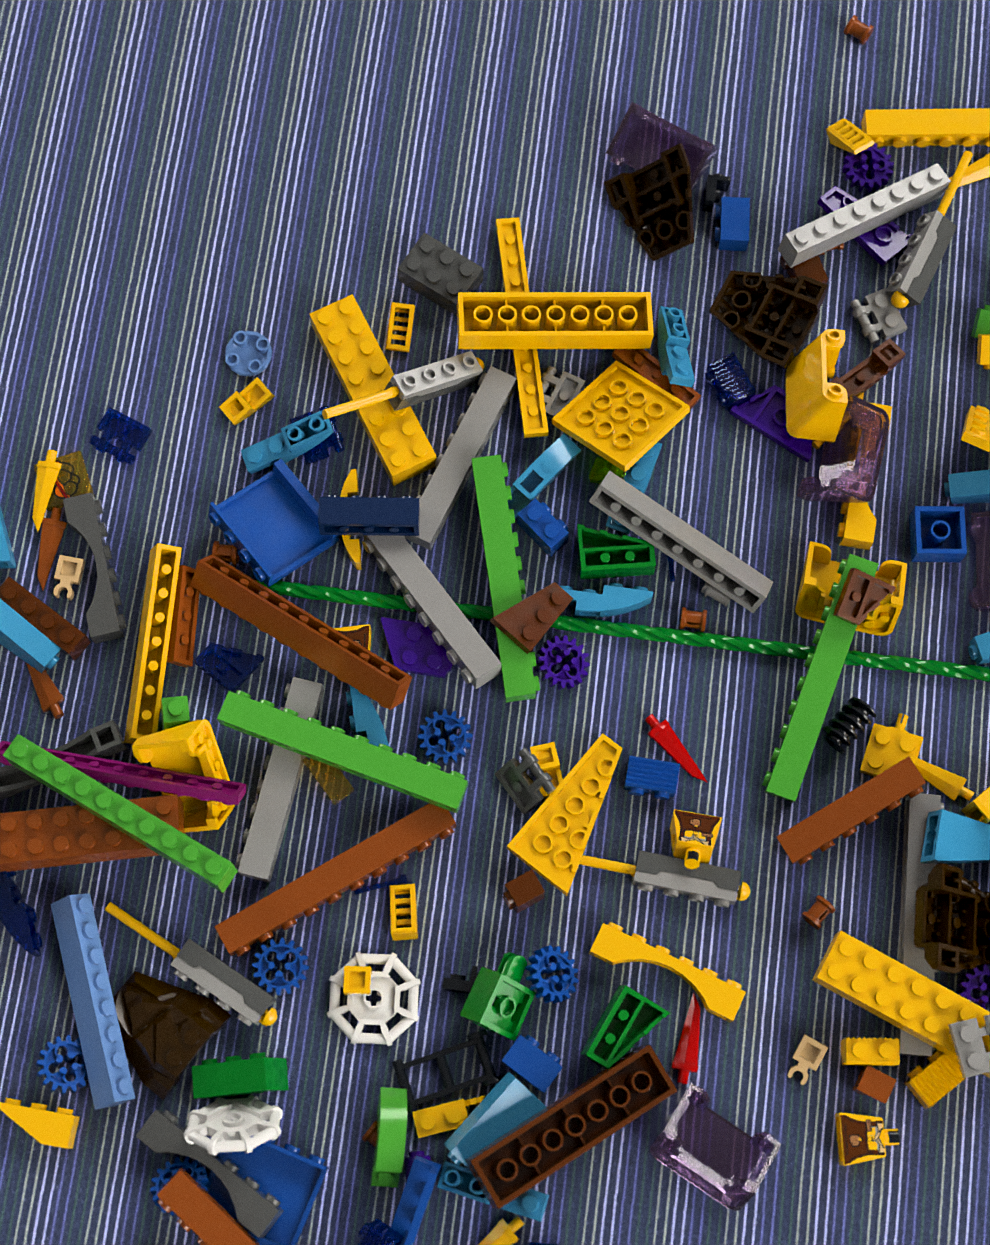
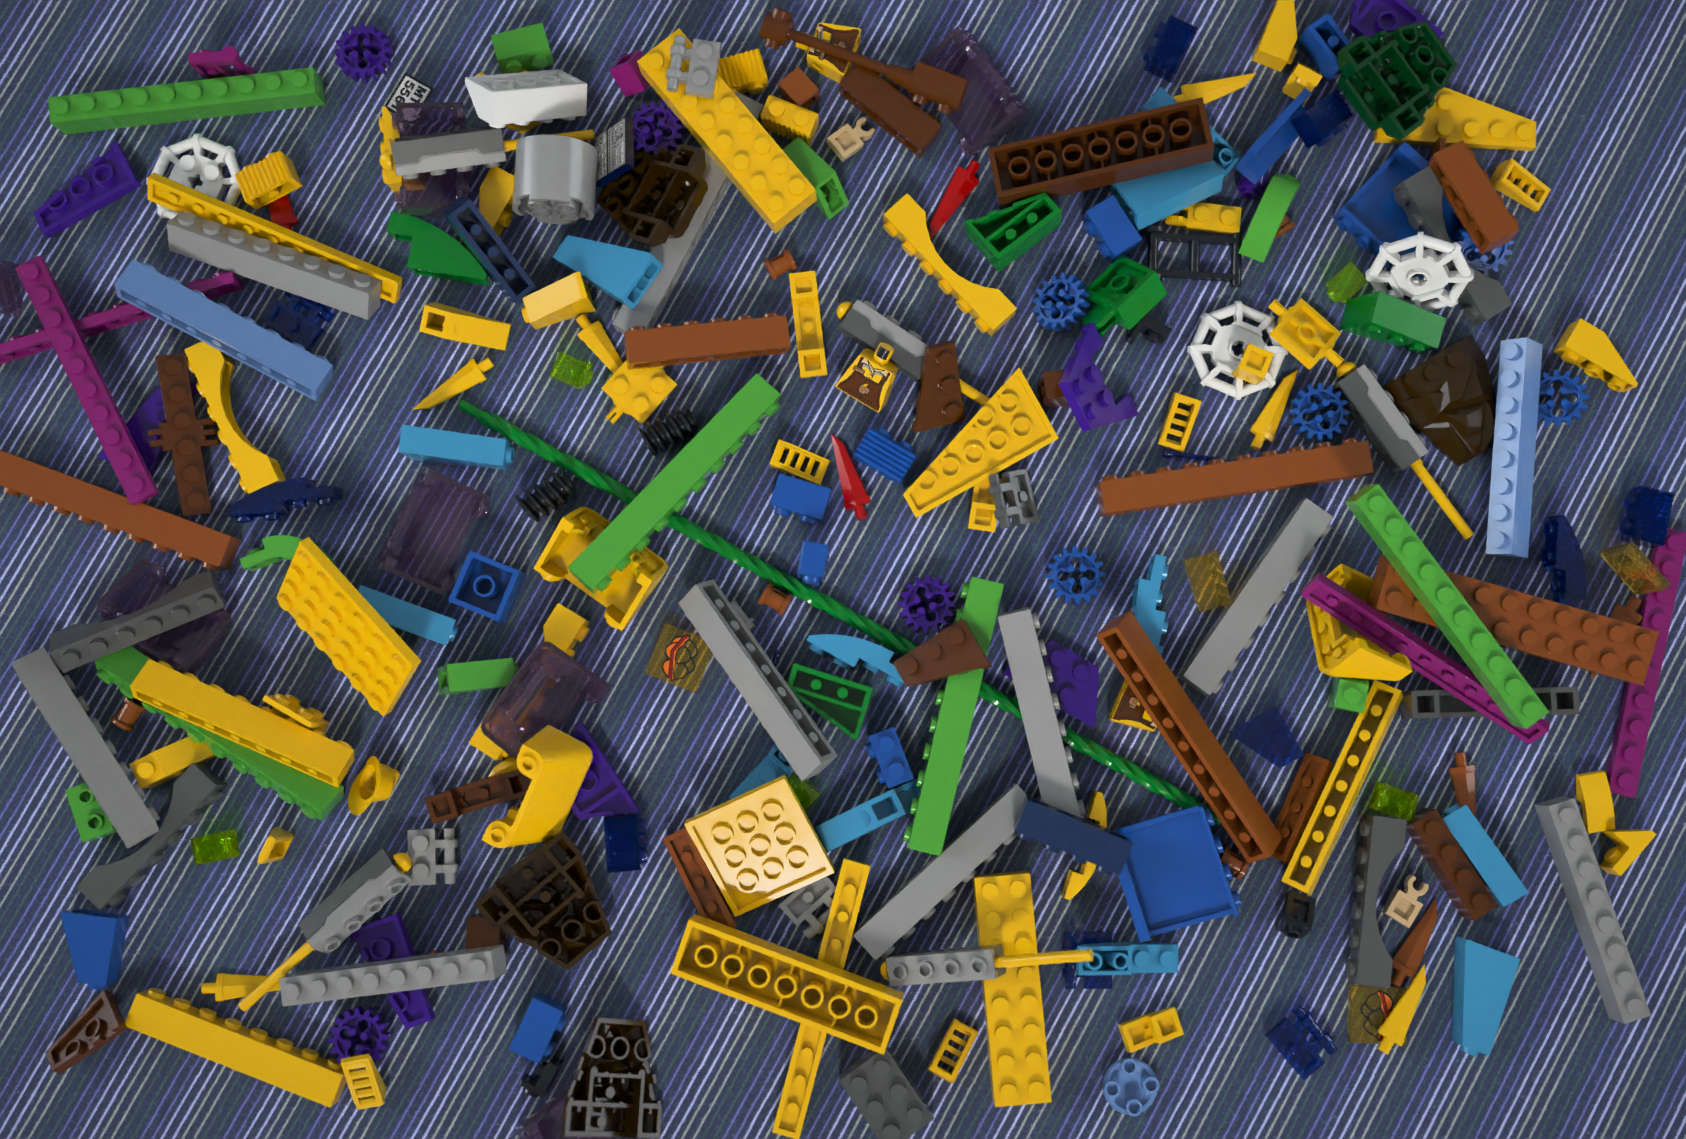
camera: 155 degrees left, 10 degrees up
bright green brick [217,690,468,814] -> none
dark azure slope [657,306,695,388] -> none
reddish brown wing [833,568,896,625] -> none
none -> yellow piece [348,756,400,815]
none -> bright green slope [437,658,519,695]
none -> black piece [515,467,578,522]
none -> clear neon green bracket [548,351,594,389]
none -> clear yellow tile [645,623,712,693]
none -> reddish brown bar [760,7,971,115]
none -> yellow slope [770,439,830,485]
none -> blue brick [770,473,832,525]
none -> bright green slope [782,137,849,220]
none -> yellow slope [789,271,827,378]
none -> blue brick [797,541,830,586]
none -> reddish brown brick [839,65,942,159]
none -> reddish brown wing [911,340,964,433]
none -> dark purple wing [1058,322,1139,432]
none -> yellow bar [1249,370,1298,451]
none -> yellow plate [1268,298,1345,370]
none -> black bracket [1276,891,1316,939]
none -> clear neon green bracket [1325,261,1369,304]
none -> clear neon green bracket [1369,782,1419,821]

